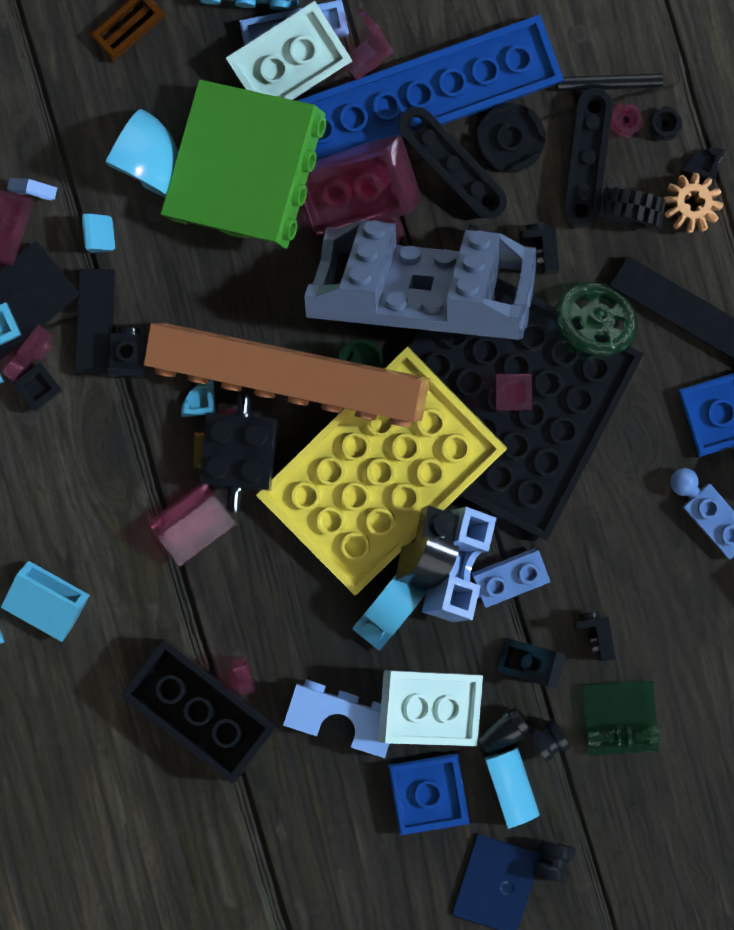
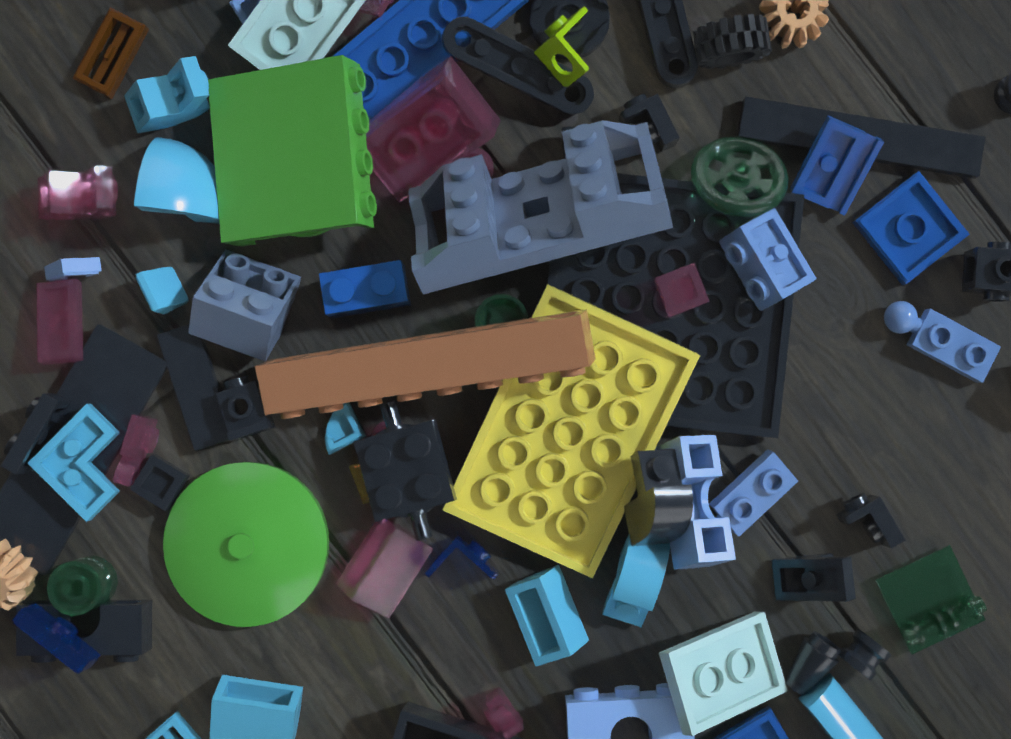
camera: 20 degrees left, 0 degrees up
none -> clear pink brick [37,166,118,220]
none -> medium azure brick [124,56,210,133]
none -> bright green dish [163,462,329,627]
none -> sand blue slope [189,249,301,362]
none -> blue brick [319,260,411,318]
none -> clear blue bracket [424,535,498,580]
none -> medium azure brick [505,565,589,666]
none -> lime bracket [534,6,589,87]
none -> medium blue bracket [719,208,817,311]
none -> blue plate [790,115,884,216]

